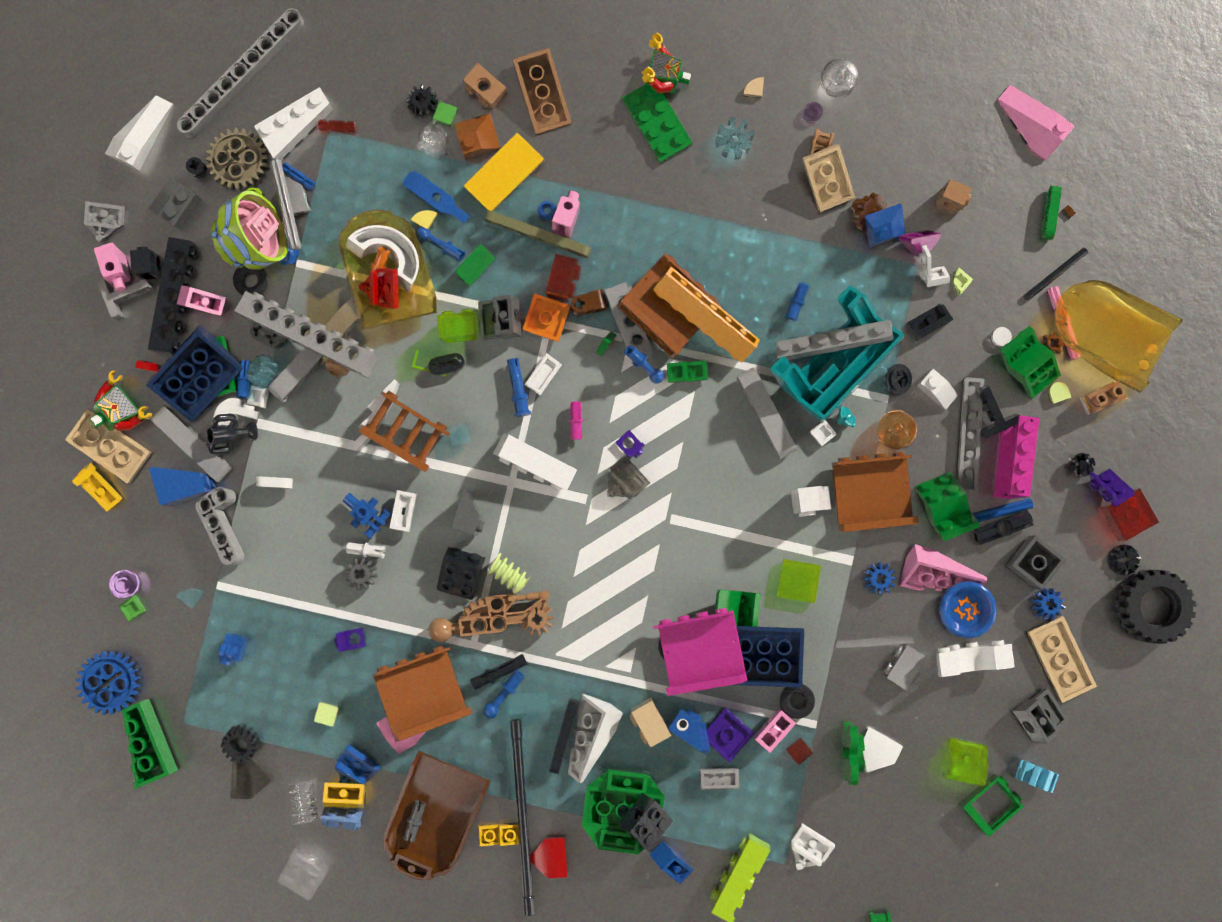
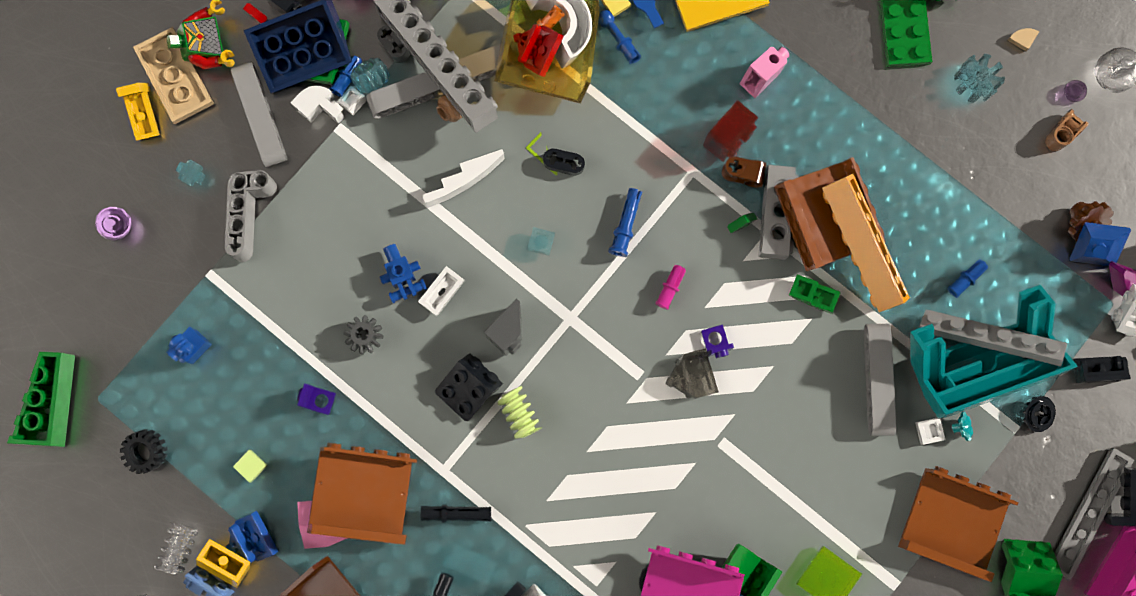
camera: 25 degrees right, 5 degrees down
blue gear [76,651,141,715] -> none
bright green tile [118,595,146,622] -> none
blue slope [149,467,216,507] -> none
clear light blue tile [177,589,205,608] -> none
black piece [206,413,258,455] -> none
clear smoke slope [230,759,271,799] -> none
white beam [256,476,293,489] -> none
white axle [346,542,386,558] -> none
dark orange fence [357,390,450,473] -> none
medium nougat arm [428,590,554,642] -> none
clear neon green brick [437,309,481,344] -> none
green slope [455,244,496,286] -> none
dark grey brick [478,294,522,340] -> none
olive beam [483,210,592,258] -> none
blue pin [483,670,525,719] -> none
white wedge [493,434,577,491] -> none
orange plate [522,293,571,342] -> none
white tile [524,353,562,396] -> none
blue plate [538,201,557,220] -> none
blue pin [624,345,664,384] -> none
white wedge [791,486,832,517] -> none
tan plate [802,144,855,212] -> none
clear orange piece [877,410,917,449] -> none
white slope [916,369,958,410] -> none
none -> clear light blue gear [175,159,206,187]

